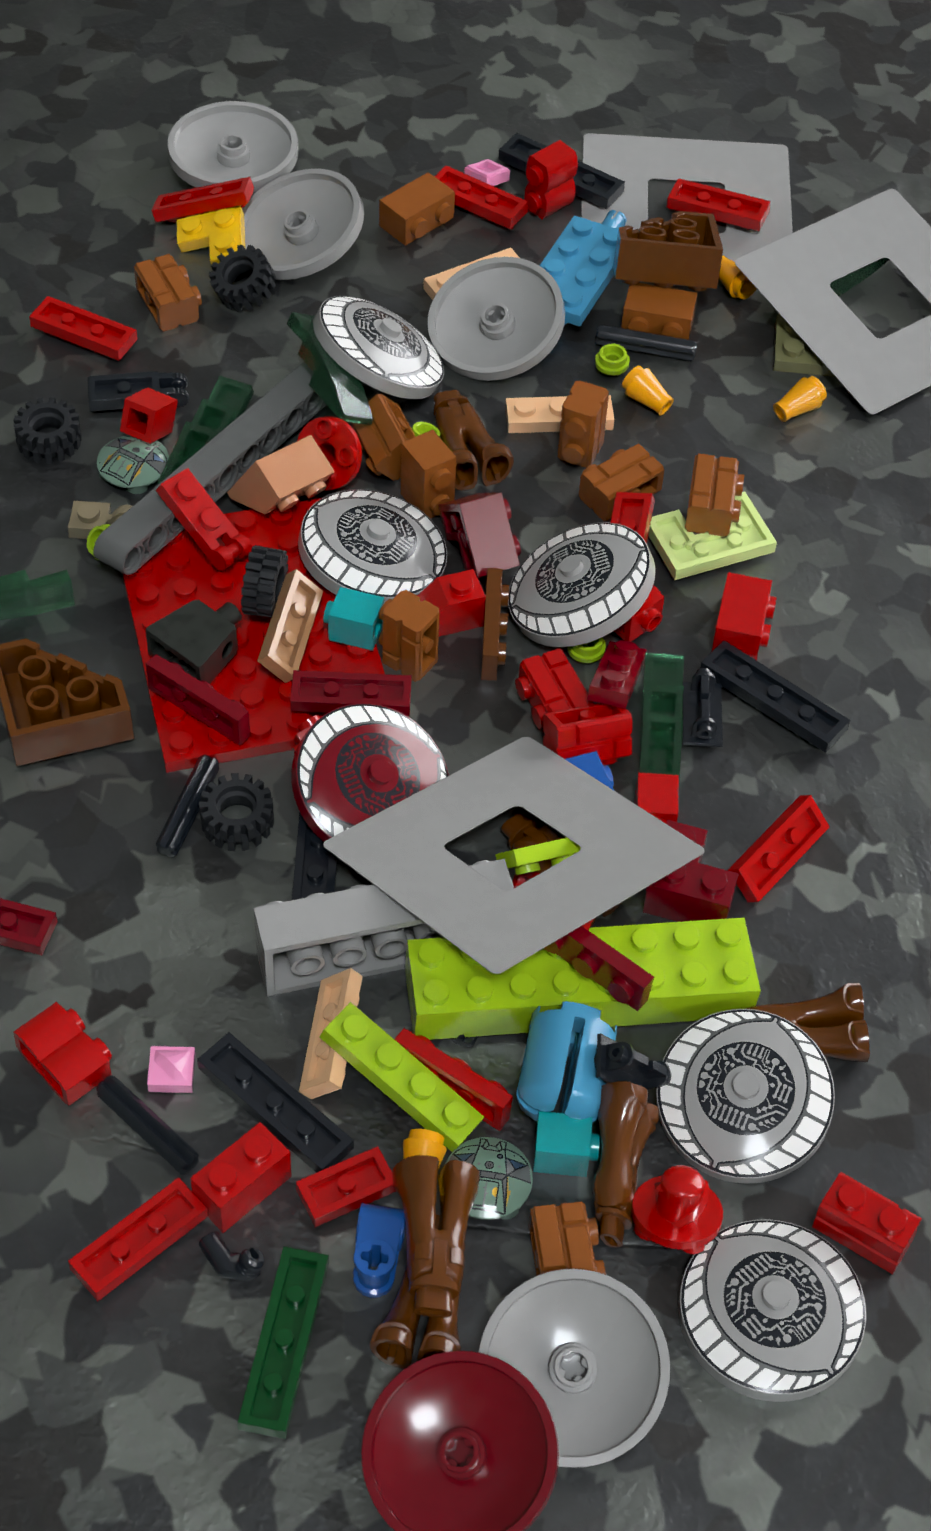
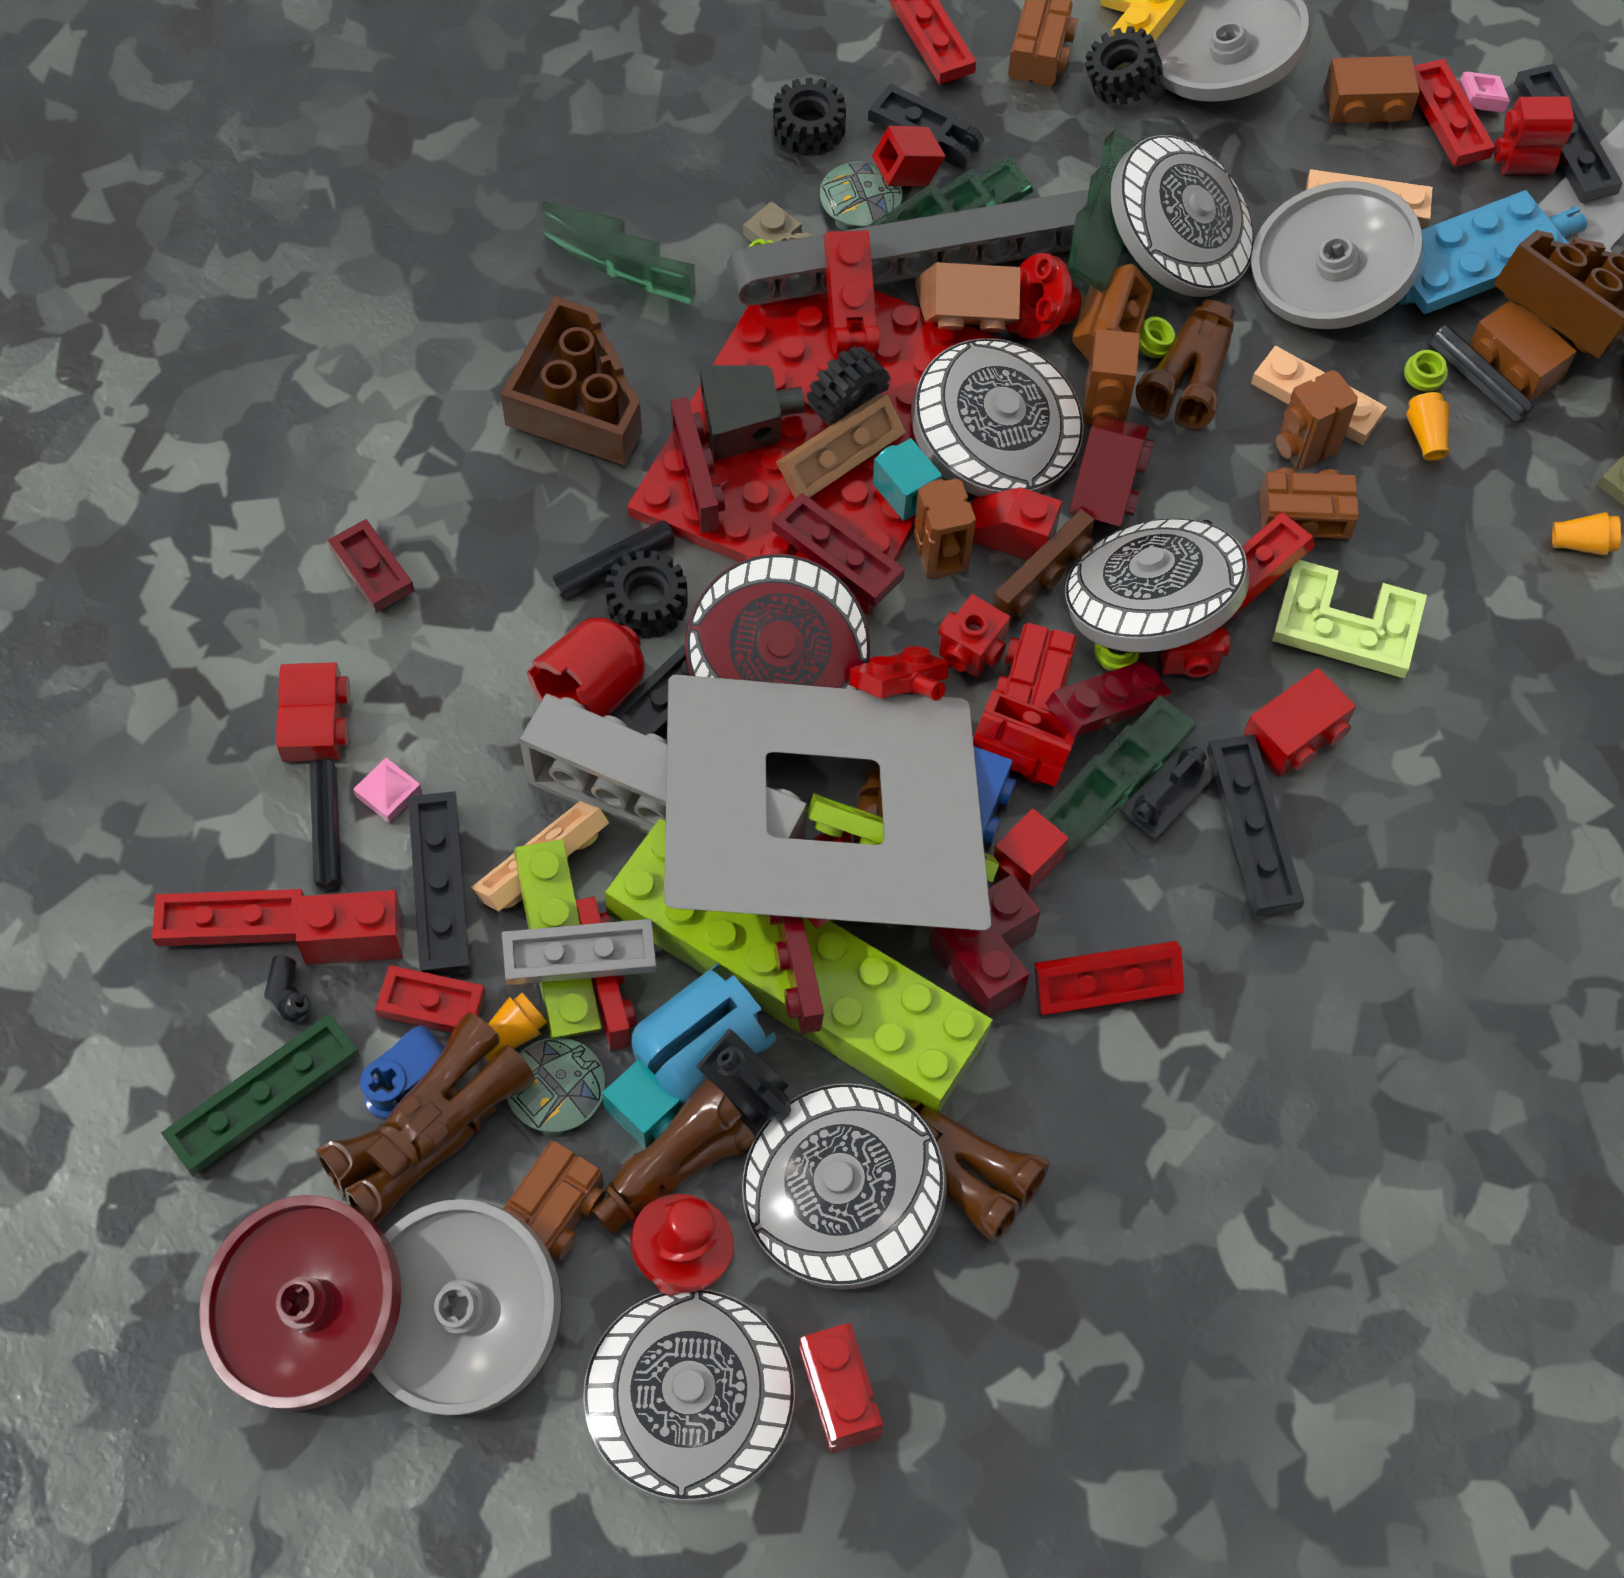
camera: 40 degrees right, 10 degrees up
dark orange brick [685,453,745,537] -> none
none -> light grey plate [502,919,656,985]
none -> red cylinder [527,617,646,717]
none -> red plate [849,646,949,701]
none -> red brick [938,594,1011,678]

